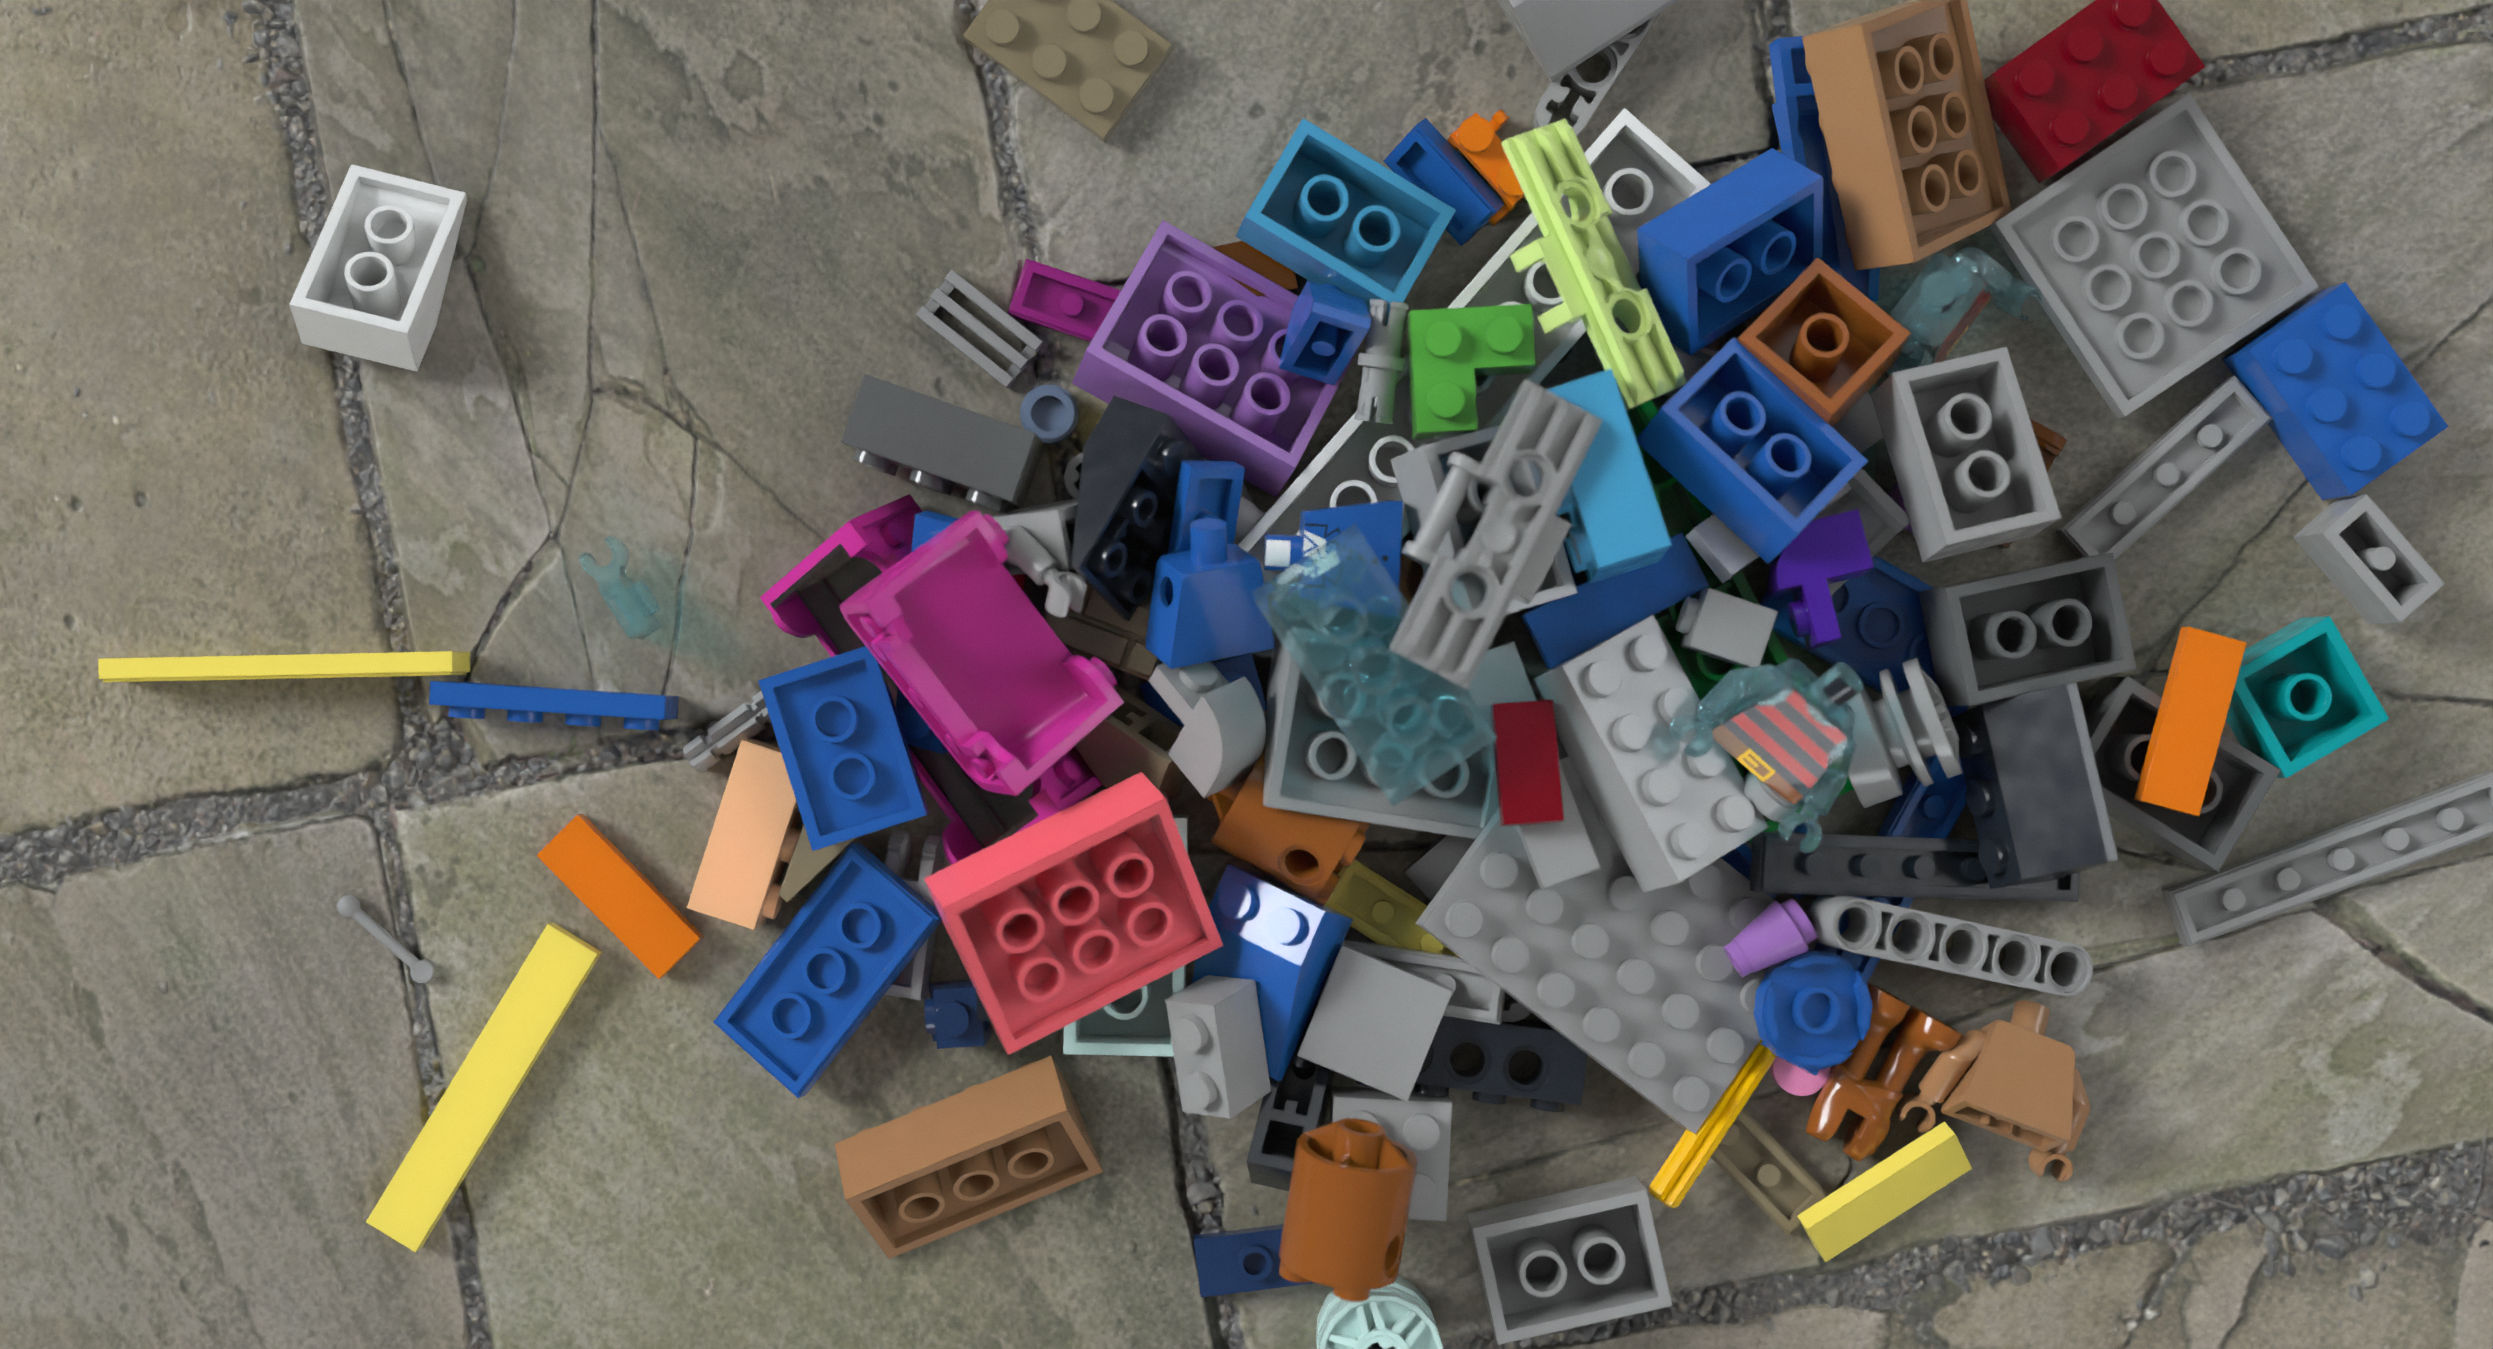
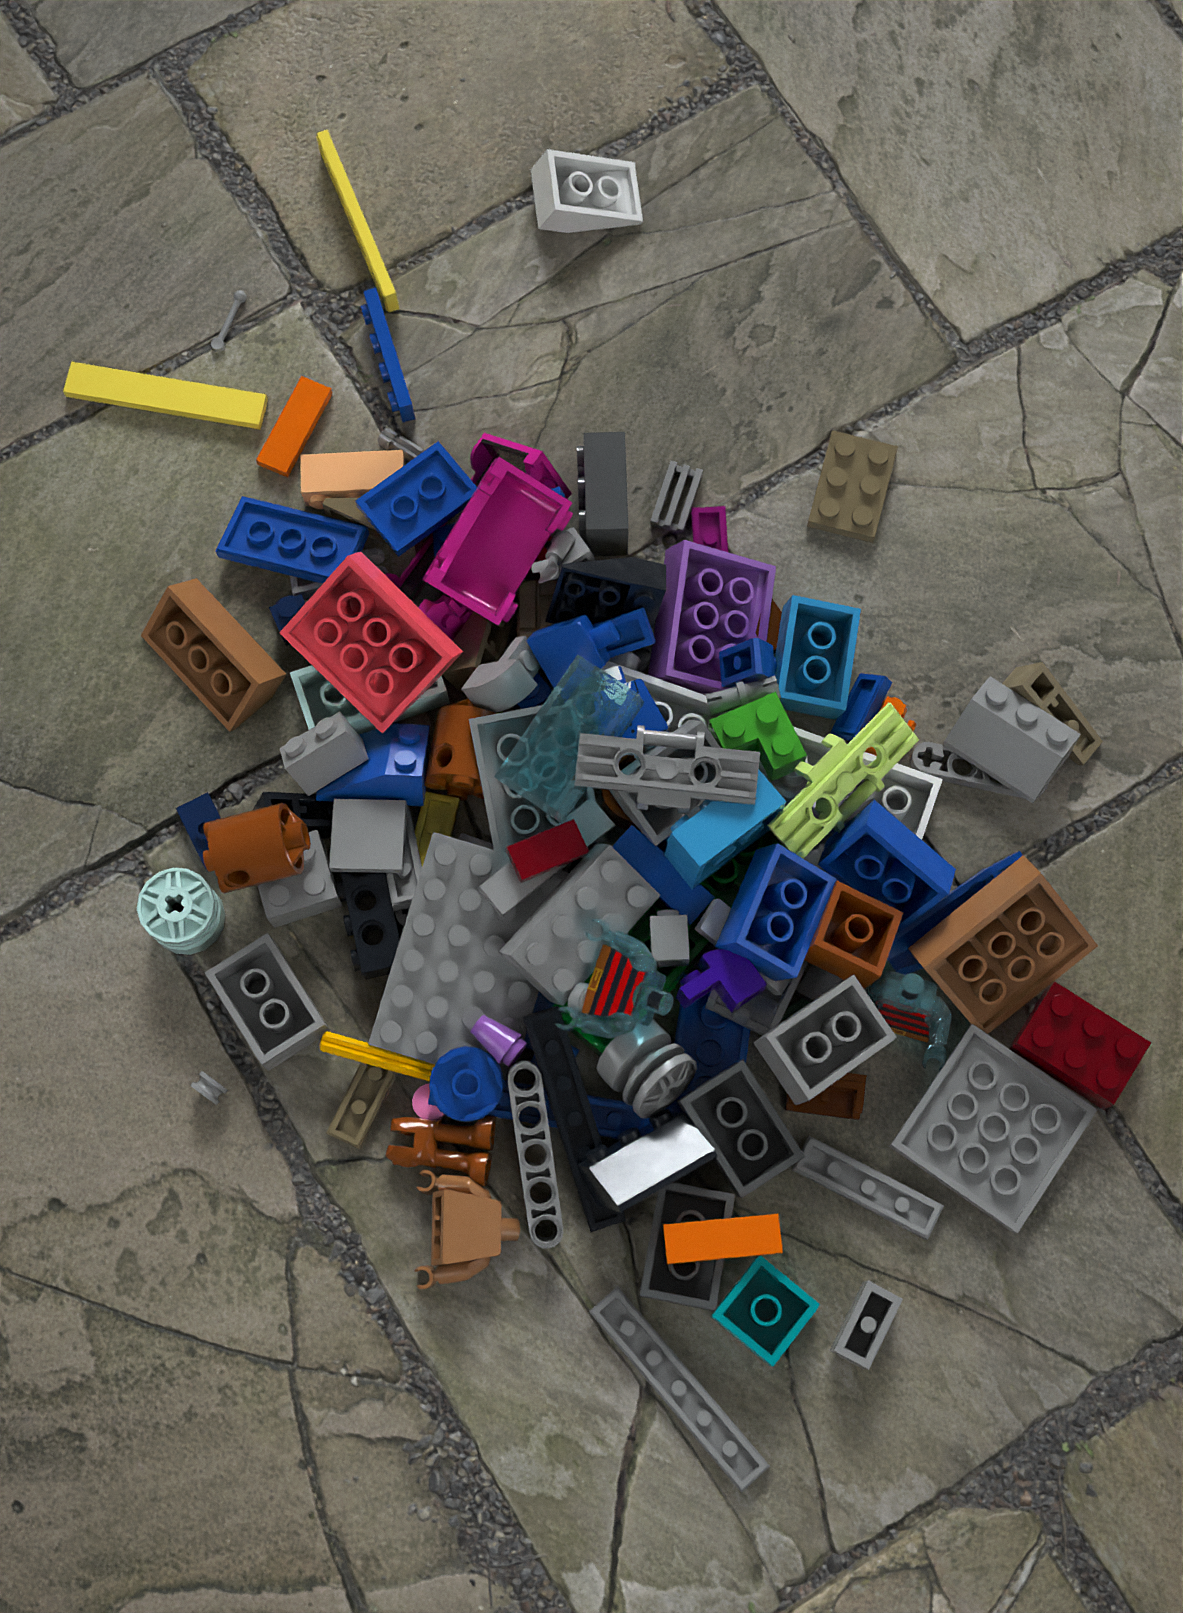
camera: 75 degrees right, 15 degrees down
clear light blue plate [579,536,662,639] -> none
sand blue tile [1020,385,1079,445] -> none
light yellow tile [1797,1121,1972,1263] -> none
blue brick [2222,282,2448,500] -> none

